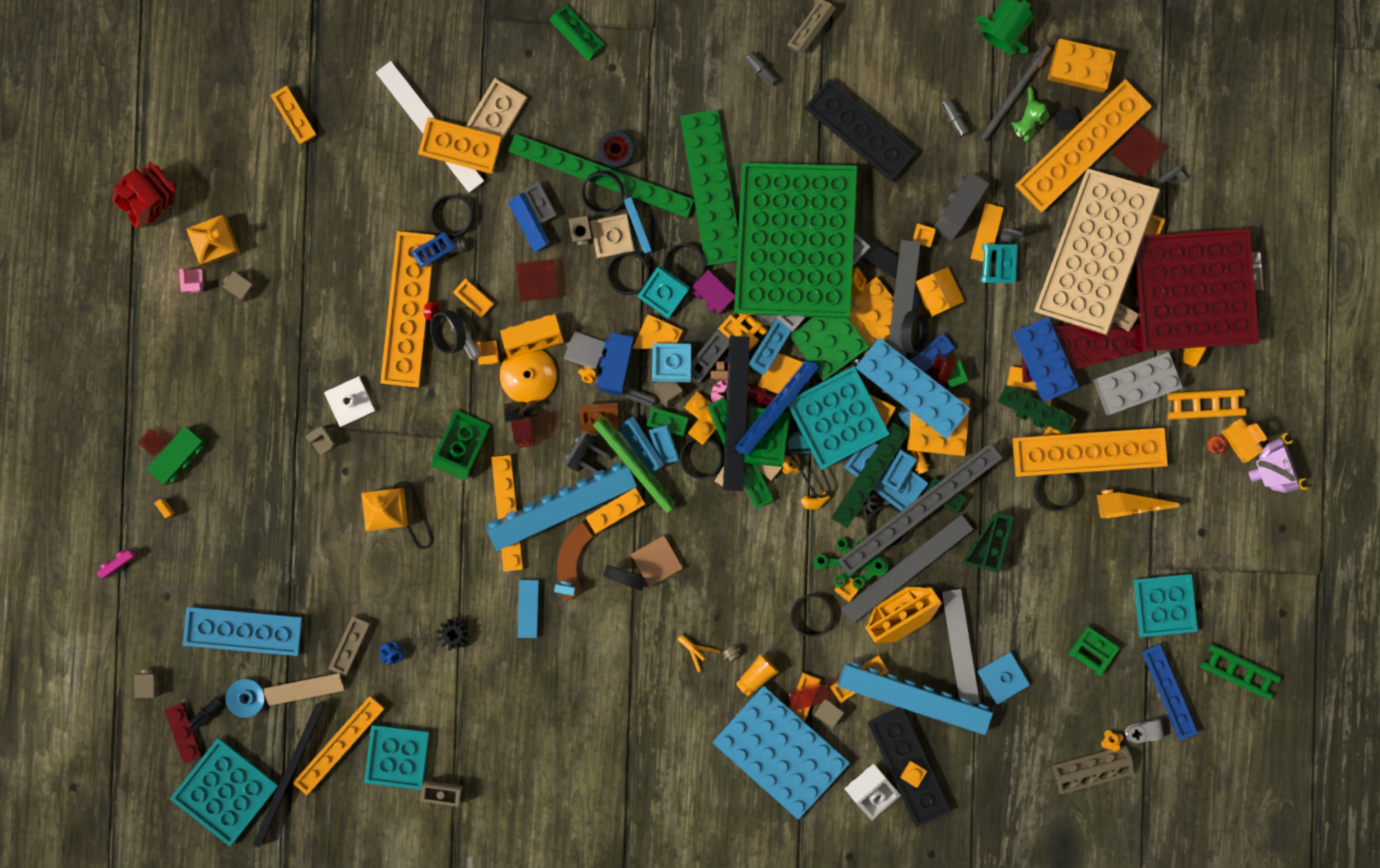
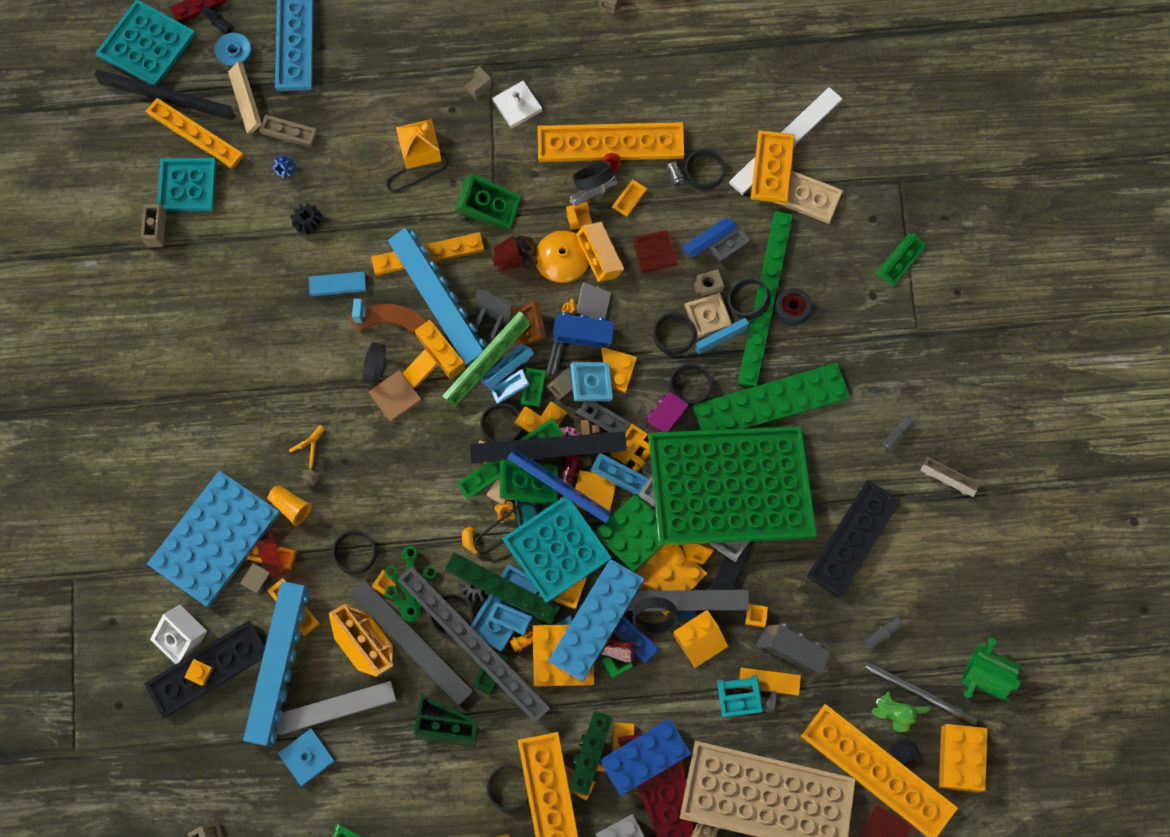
camera: 85 degrees right, 15 degrees down
light orange plate [270,86,317,145] -> none
blue slope [411,232,455,269] -> none
teal plate [637,265,690,319] -> none
none -> light orange tile [402,349,439,388]

